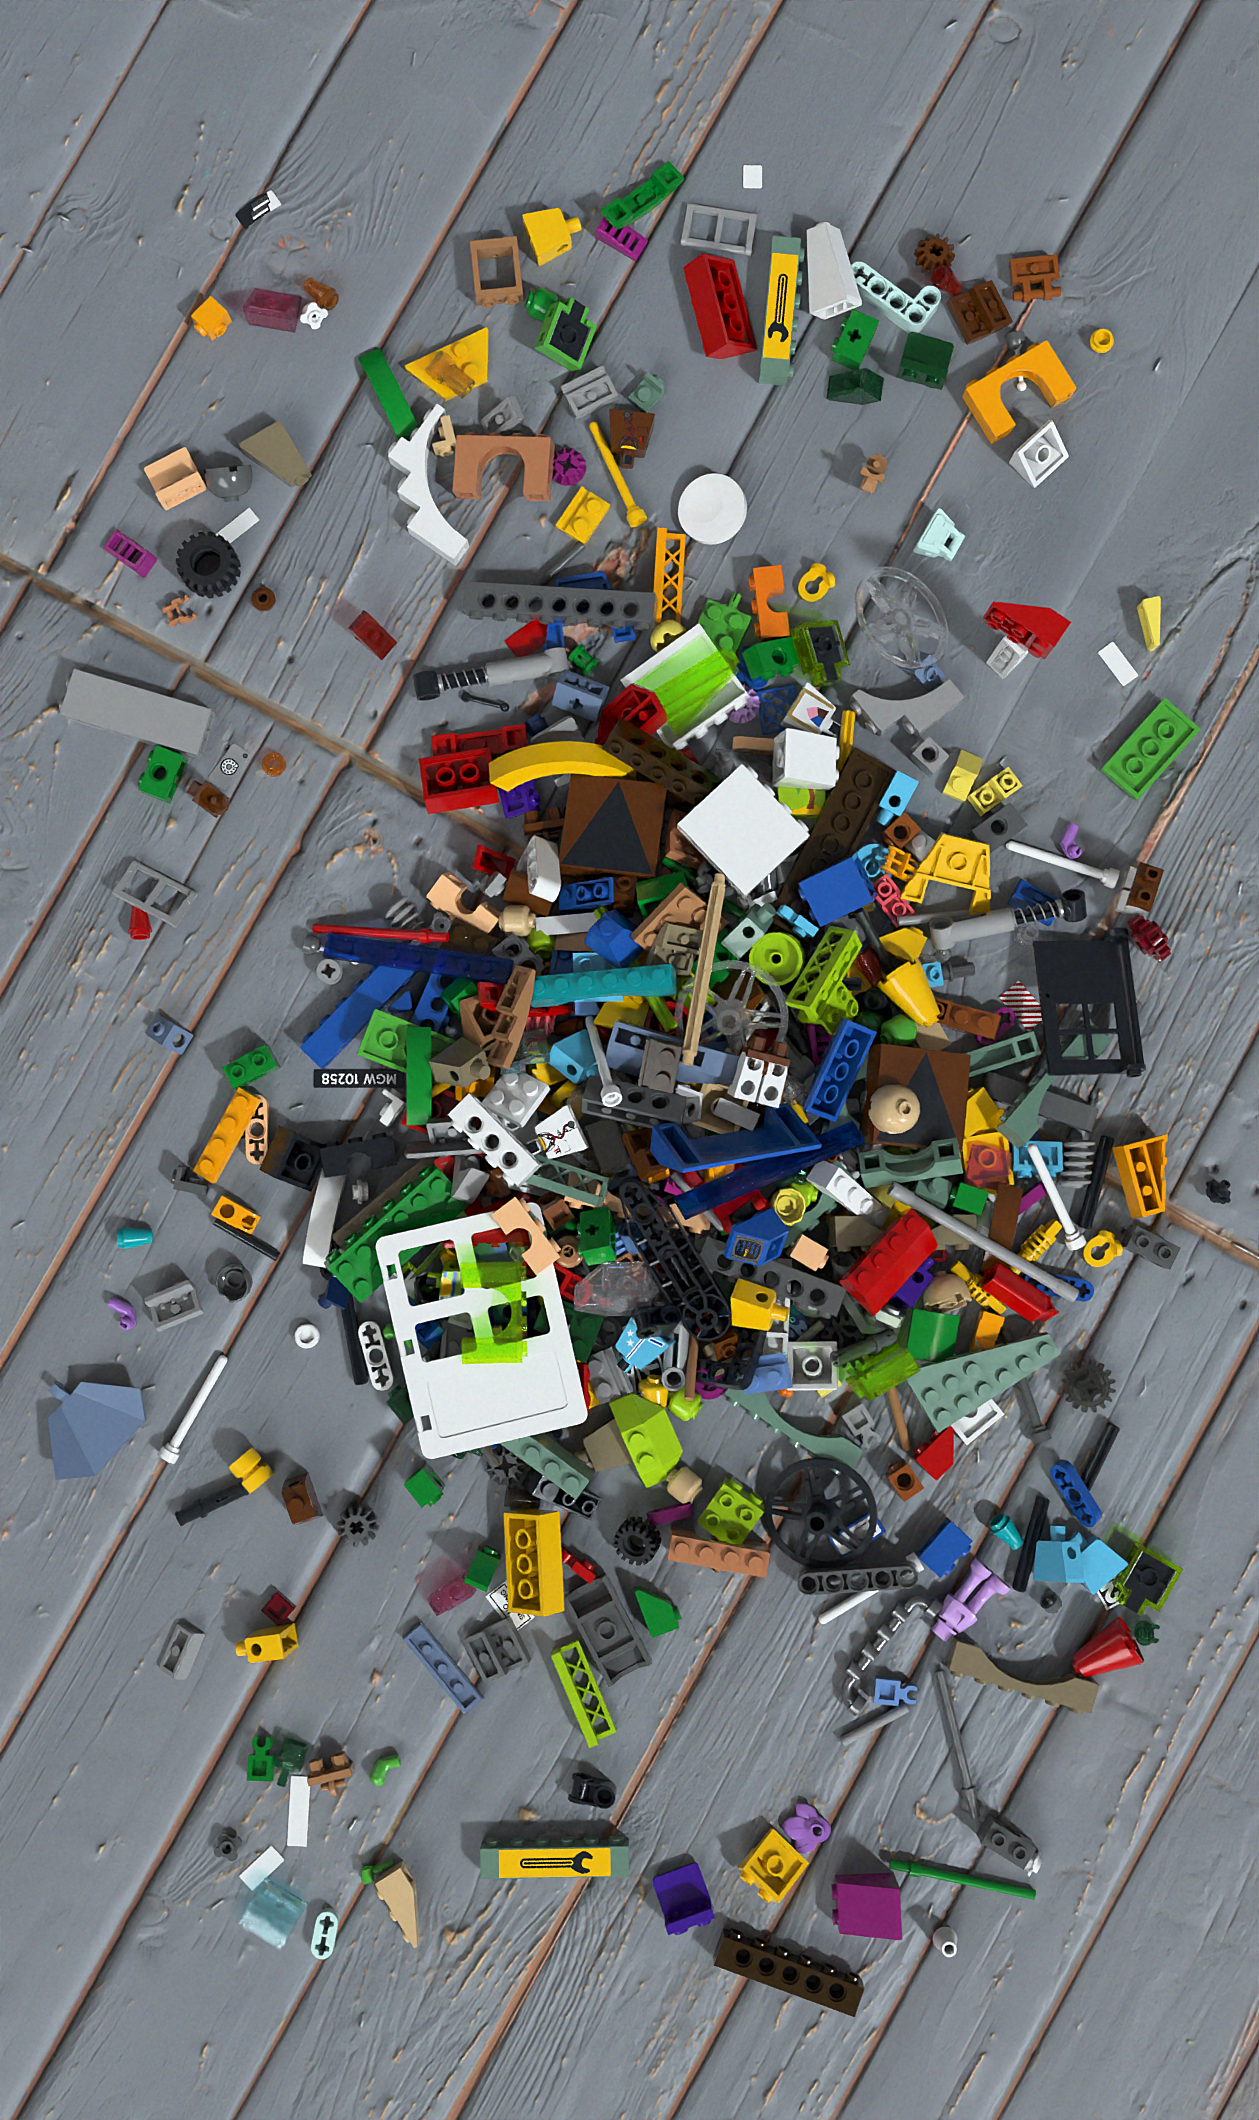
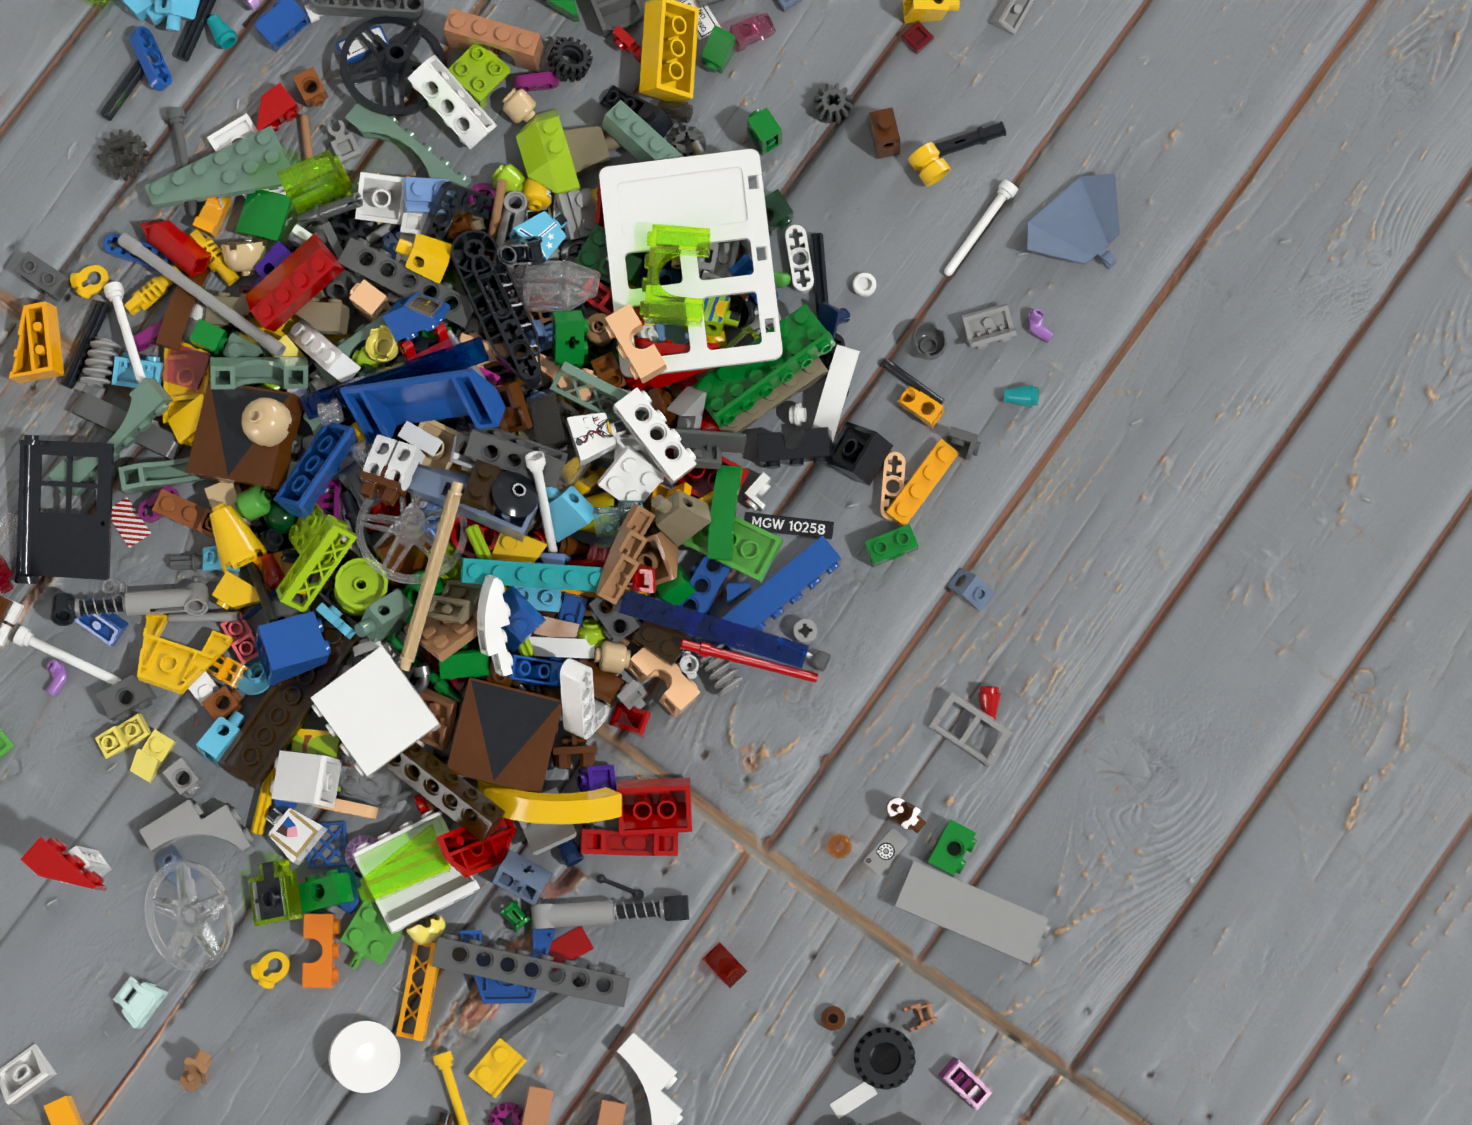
camera: 170 degrees left, 5 degrees down
none -> clear wheel [317,399,343,427]
none -> white brick [408,55,497,150]
none -> white slope [477,575,513,676]
none -> black dish [491,472,538,518]

